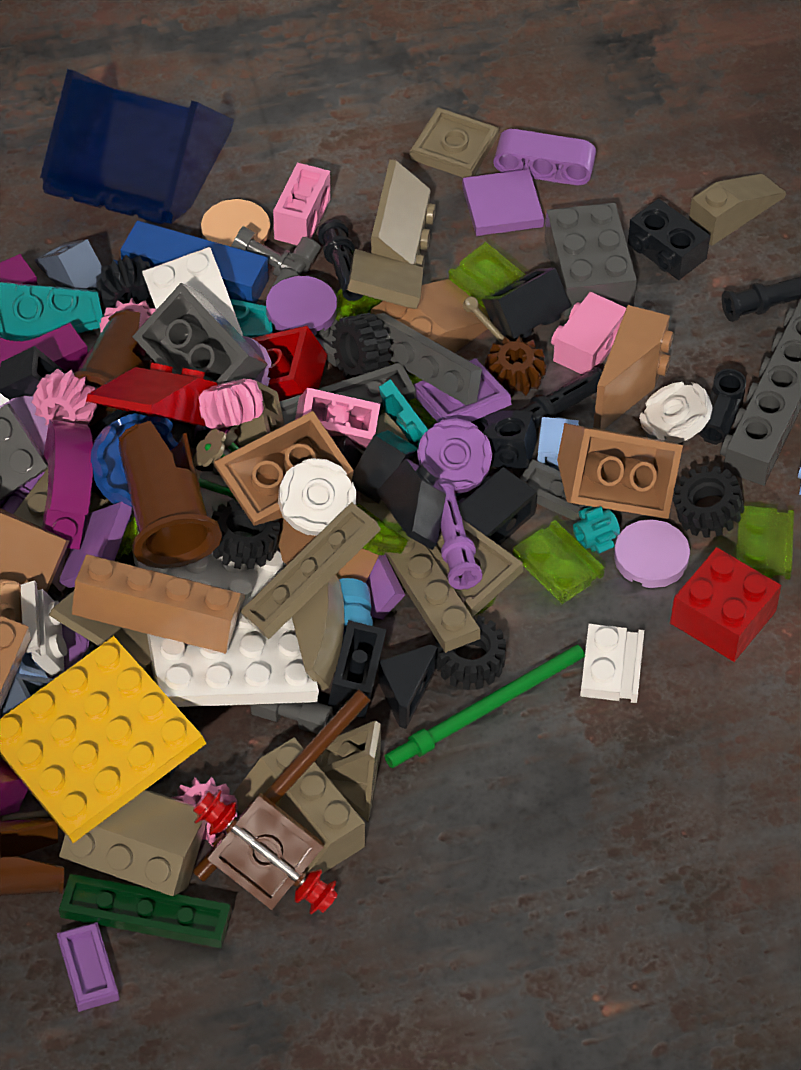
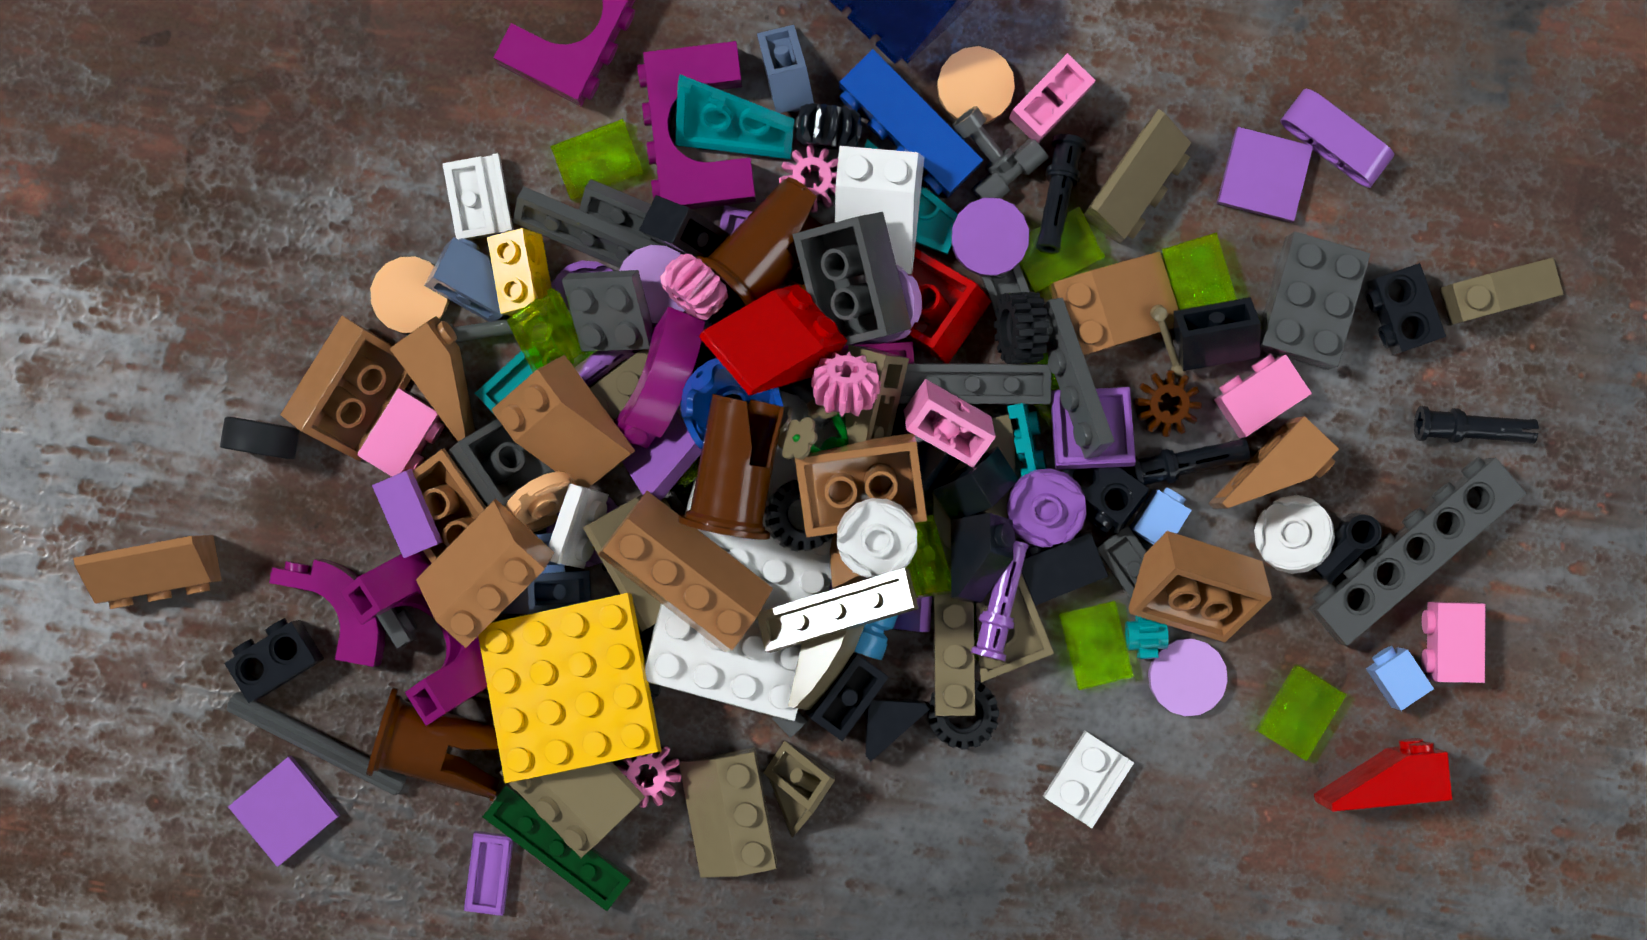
camera: 25 degrees right, 35 degrees up
reddish brown bar [193,689,371,882] -> none
reddish brown plate [193,790,338,915] -> none
dark tan tile [347,249,423,309] -> none
green bar [384,644,585,769] -> none
dark tan tile [410,107,499,178] -> none
red brick [670,547,782,662] -> none
black tyre [673,466,744,538] -> none

